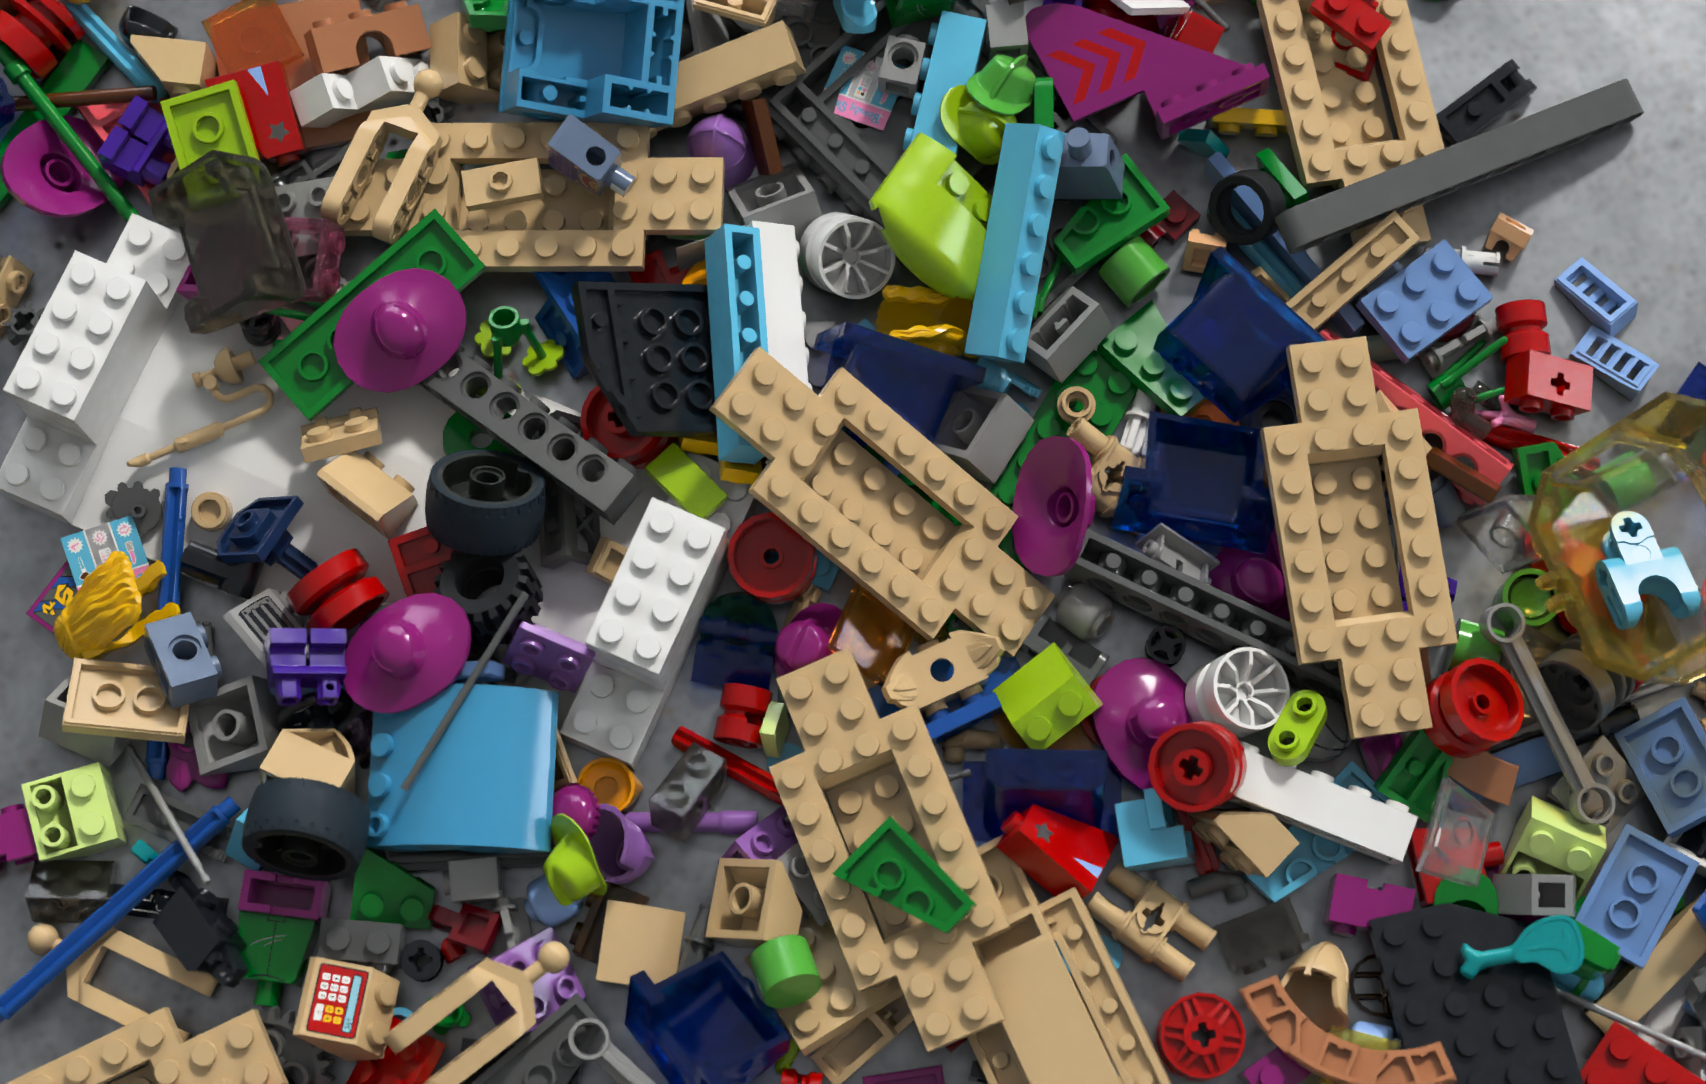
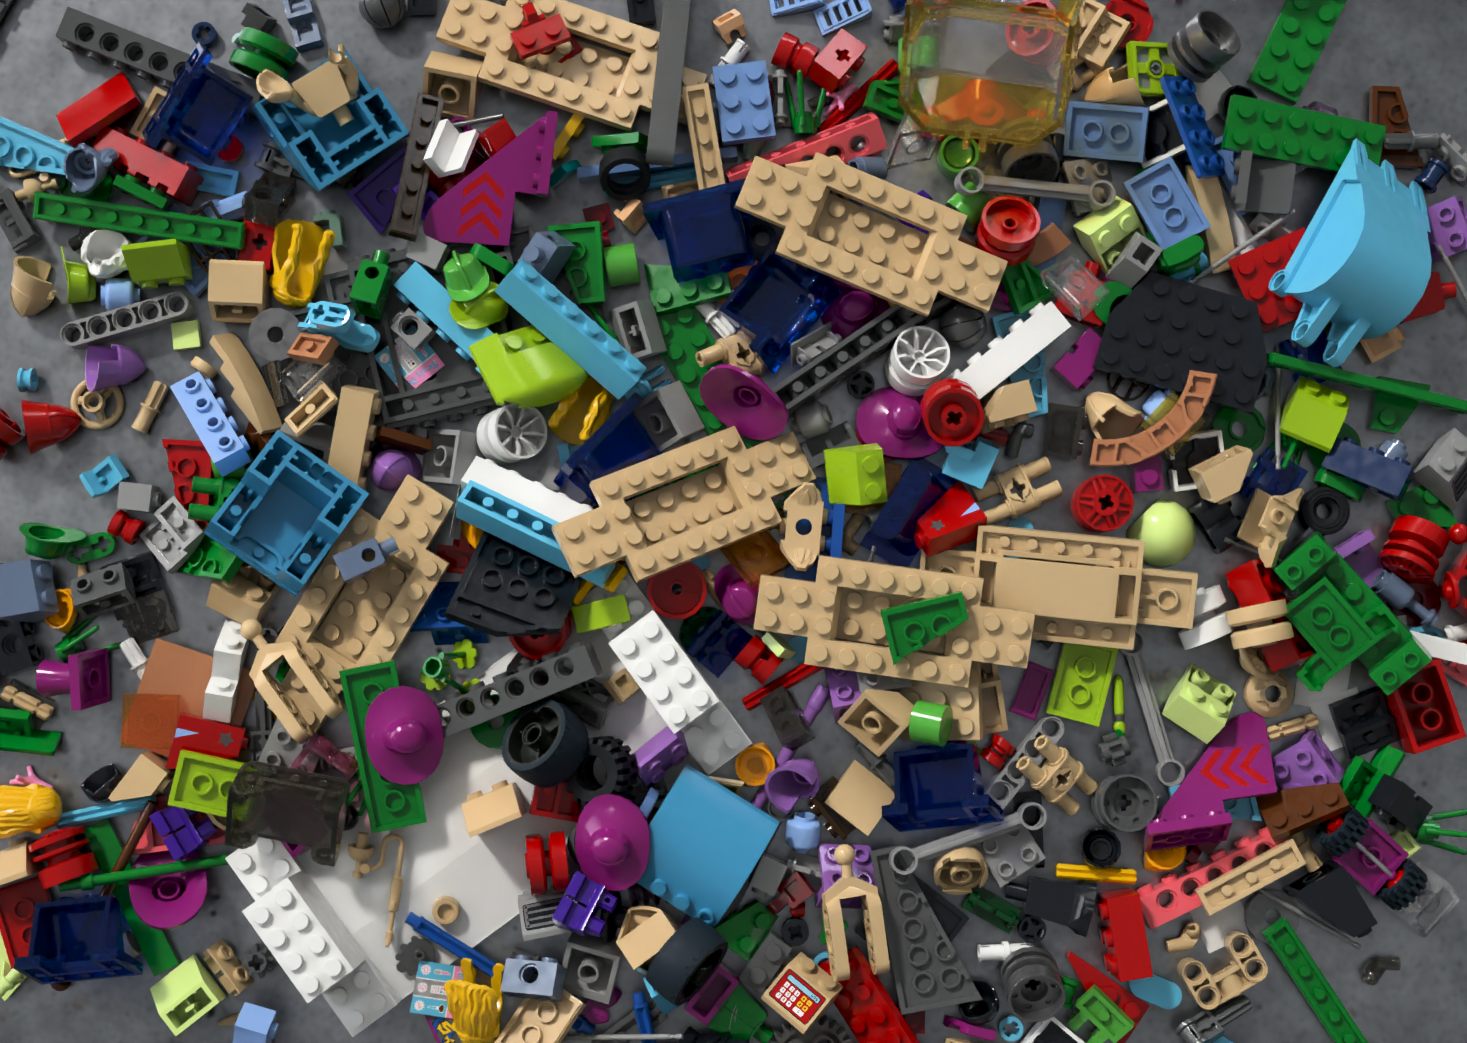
camera: 60 degrees left, 10 degrees up
black piece [180,540,264,600] -> none
dark blue piece [216,496,318,580] -> none
tan plate [300,407,382,463] -> none
nougat arch [304,0,432,76] -> none
dark grey axle [400,591,529,791] -> none
tan plate [461,157,544,212] -> none
lime piece [543,814,607,906] -> none
magenta hat [551,783,600,847] -> none
tan plate [1057,386,1096,424] -> none
lime plate [1268,690,1328,766] -> none
reddish brown tile [1426,446,1502,503] -> none
clear smoke arm [1450,387,1492,440] -> none
teal piece [1460,914,1585,979] -> none
medium azure piece [1595,511,1701,630] -> none

